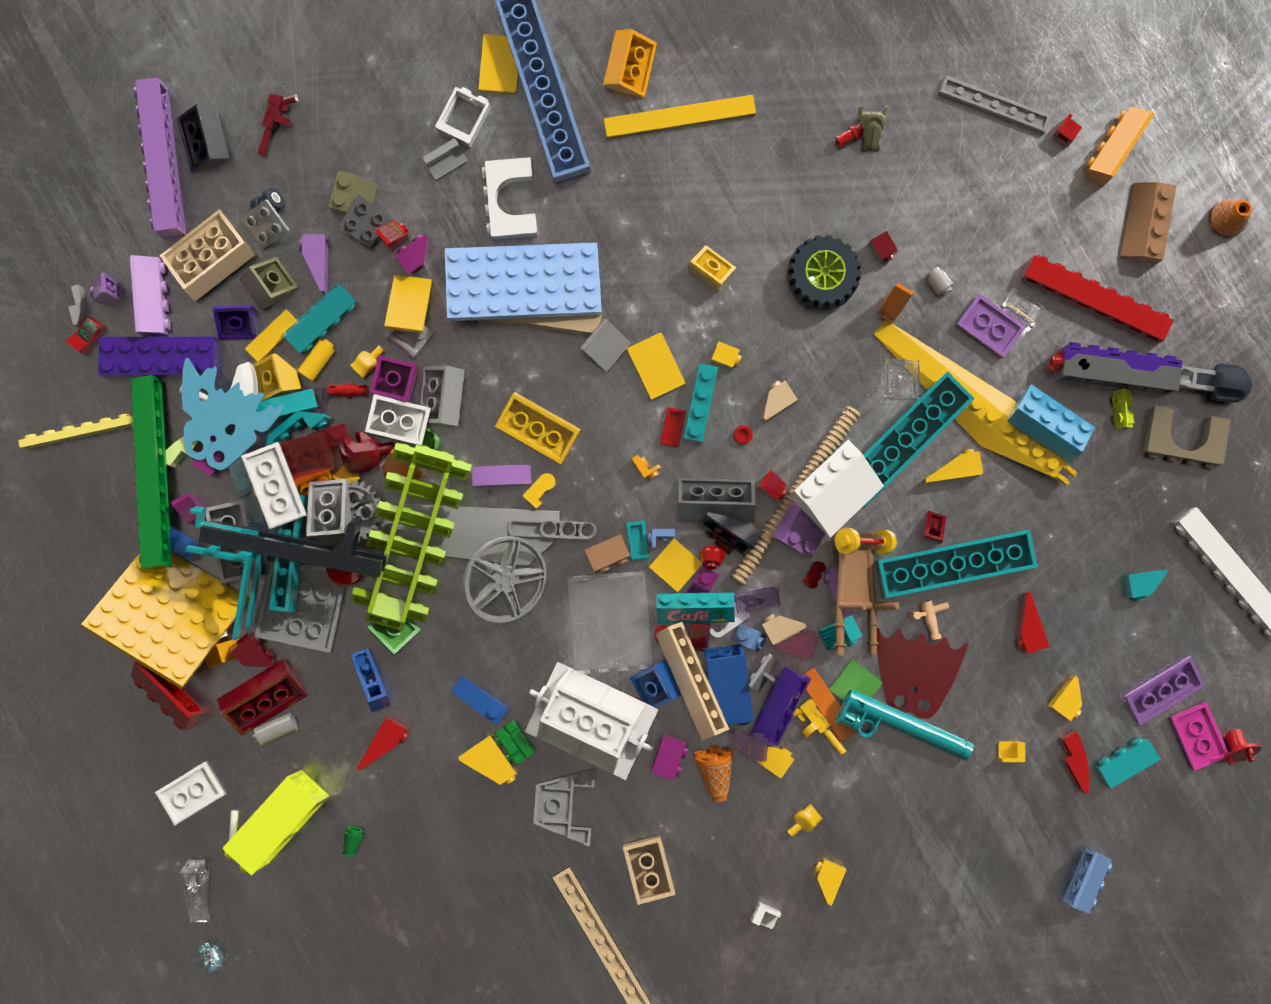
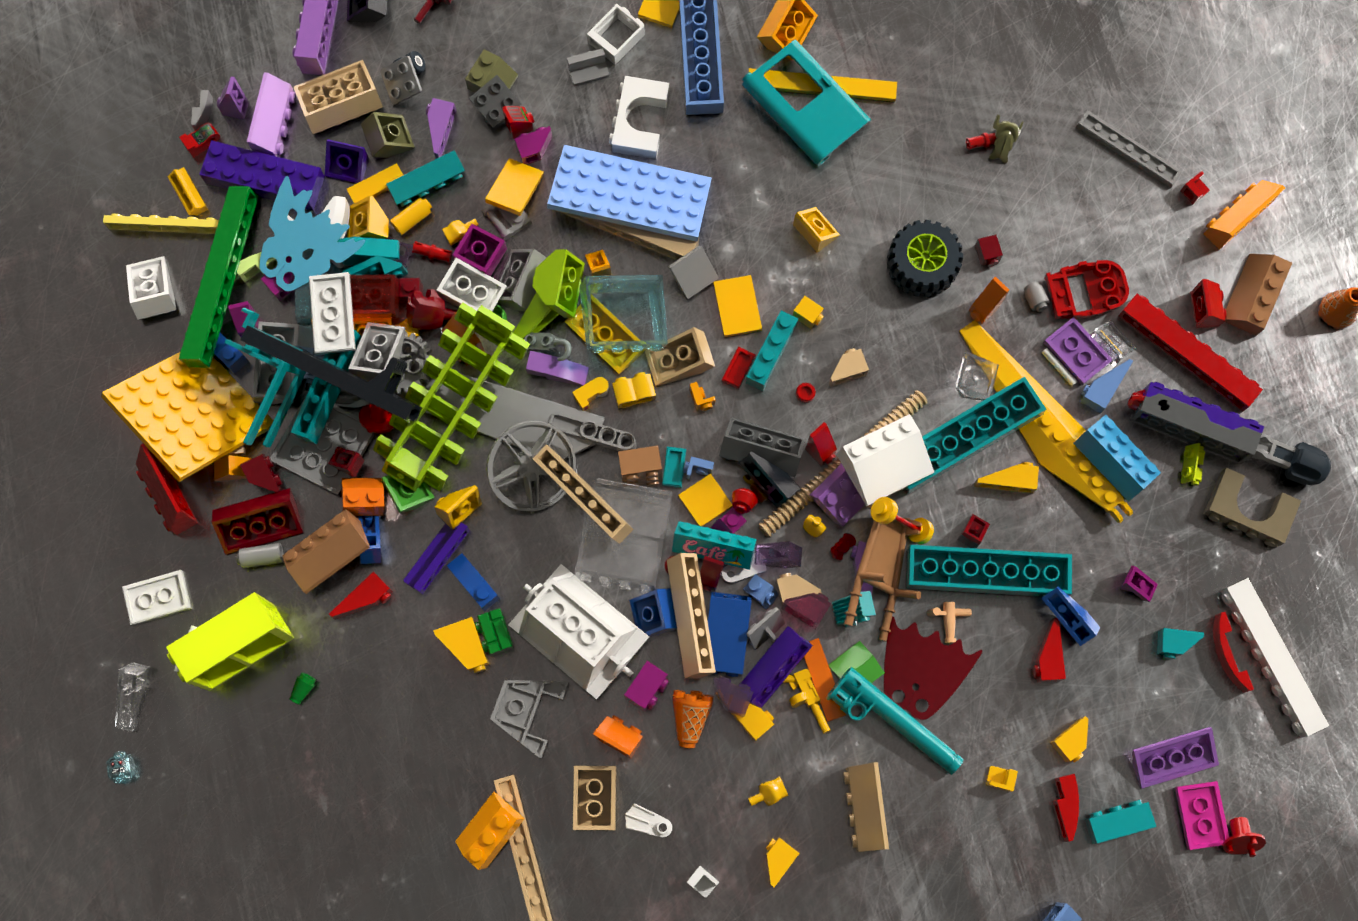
camera: 15 degrees right, 10 degrees down
none -> white slope [126,256,176,320]
none -> yellow piece [168,167,208,215]
none -> medium nougat slope [282,509,370,594]
none -> dark red slope [328,447,365,478]
none -> orange slope [341,478,384,516]
none -> dark purple panel [404,522,470,595]
none -> yellow slope [434,485,482,530]
none -> light orange slope [455,792,525,870]
none -> lime slope [513,249,585,361]
none -> tan brick [533,444,634,544]
none -> clear light blue windscreen [579,275,668,353]
none -> light orange slope [585,250,612,282]
none -> orange slope [593,715,643,759]
none -> yellow brick [612,372,656,409]
none -> white piece [625,804,672,837]
none -> tan slope [645,327,715,386]
none -> teal piece [742,40,872,167]
none -> yellow piece [803,514,826,538]
none -> tan slope [843,762,889,852]
none -> blue slope [1041,587,1100,646]
none -> white piece [1042,348,1078,386]
none -> red slope [1044,260,1129,319]
none -> medium blue slope [1080,359,1133,414]
none -> magenta slope [1120,565,1158,602]
none -> red slope [1190,279,1227,329]
none -> red slope [1213,612,1254,693]

